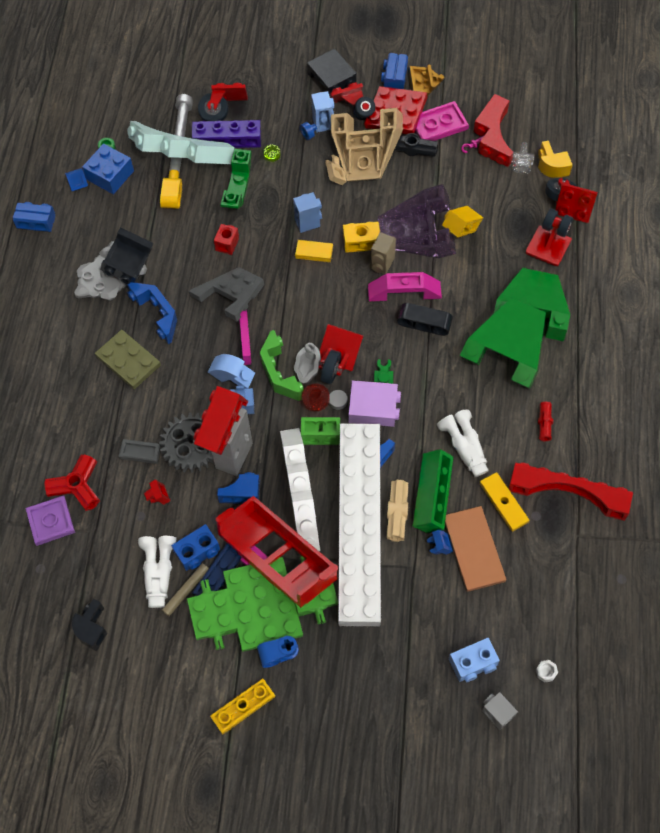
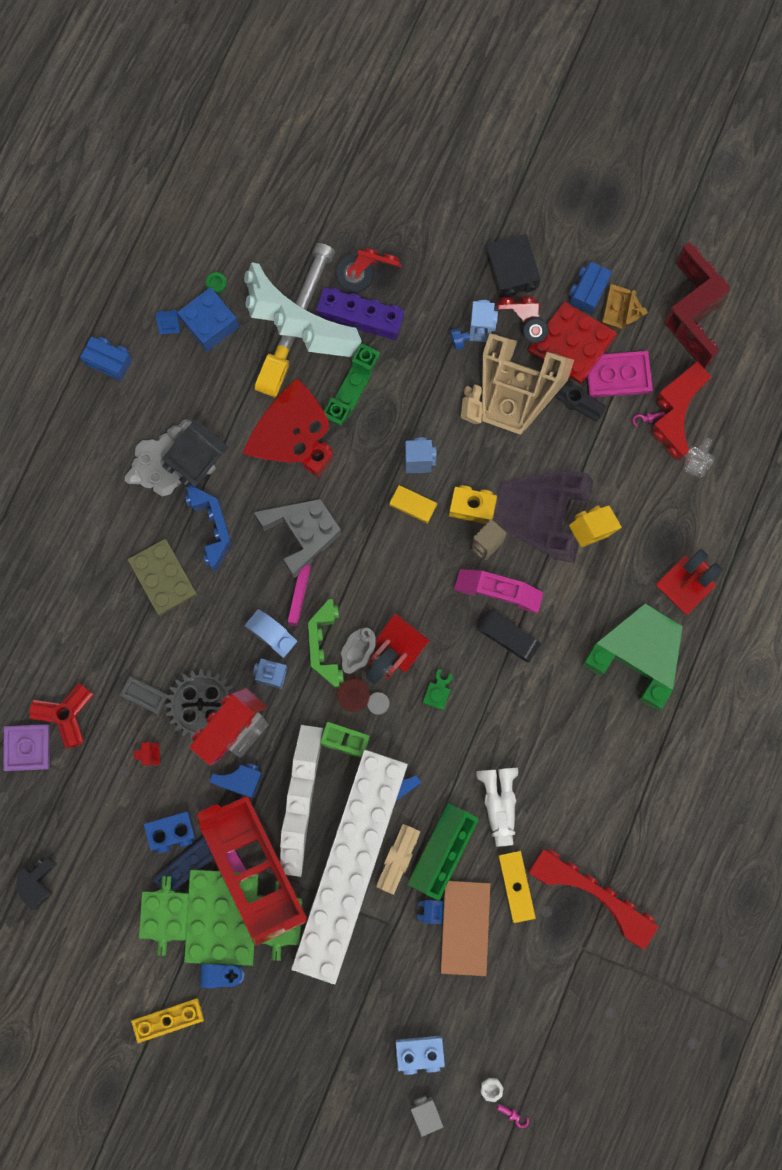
camera: 15 degrees right, 15 degrees up
white piece [138,536,176,608] -> none
dark tan piece [162,563,209,616] -> none
clear neon green tile [263,144,281,162] -> none
lavender brick [349,381,401,427] -> none
green wedge [460,297,546,389] -> none
yellow brick [538,141,572,178] -> none
red pin [538,401,553,441] -> none
red plate [545,177,598,223] -> none
none -> red piece [242,378,329,463]
none -> dark pink hand [497,1104,529,1128]
none -> dark red bracket [664,242,730,369]

